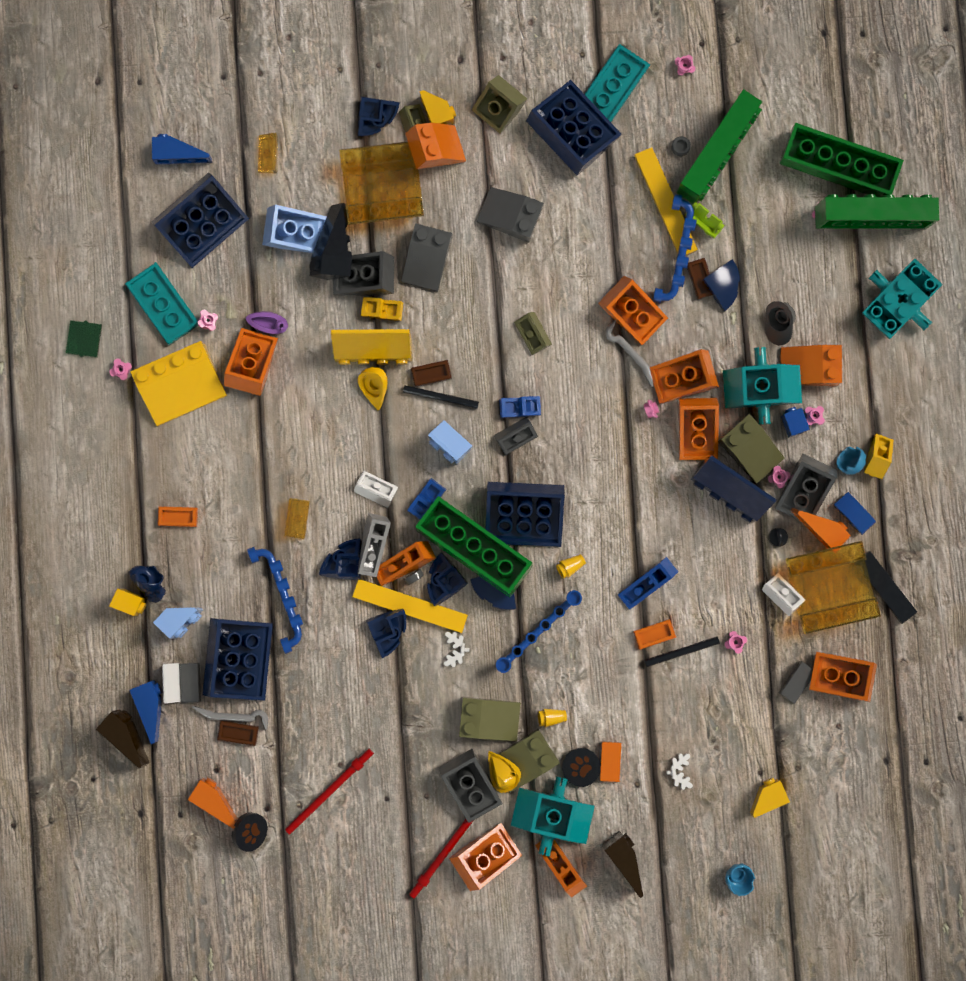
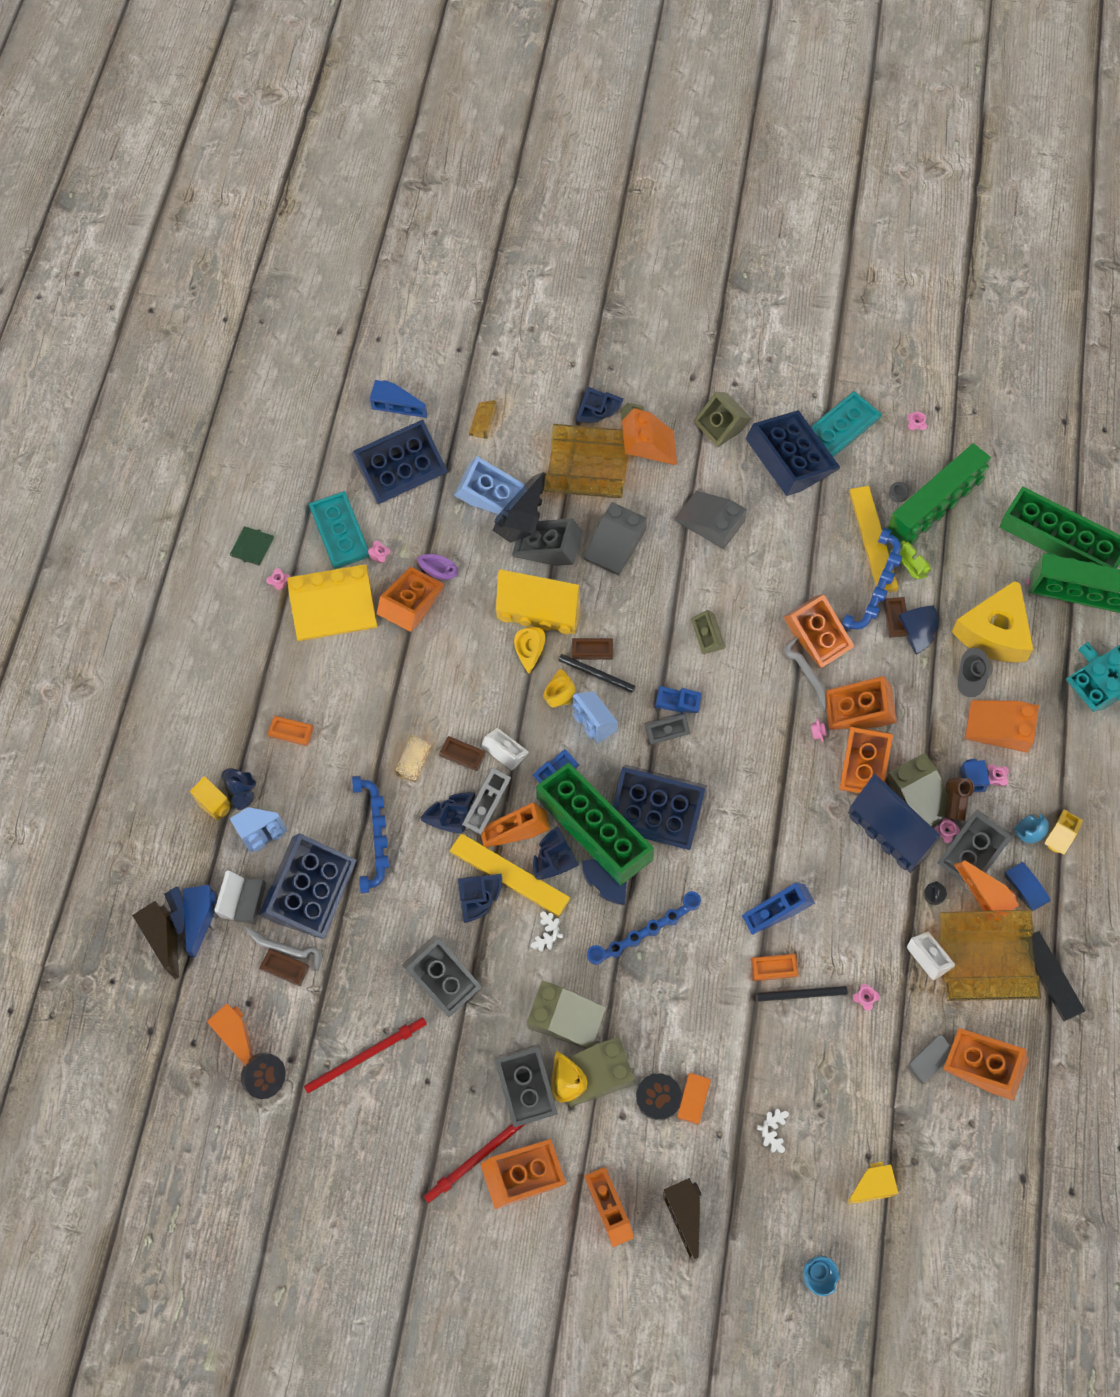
camera: 20 degrees right, 20 degrees down
yellow slope [361,297,403,321] -> none
dark grey tile [404,569,424,585] -> none
yellow slope [419,90,456,125] -> none
teal slope [510,776,595,856] -> none
yellow cone [538,709,567,728] -> none
yellow cone [556,554,586,579] -> none
teal slope [723,347,802,425] -> none
none -> dark blue brick [164,886,185,934]
none -> dark grey slope [402,935,482,1017]
none -> reddish brown tile [439,736,486,771]
none -> yellow piece [543,669,576,708]
none -> reddish brown piece [945,777,974,821]
none -> yellow piece [952,581,1033,663]

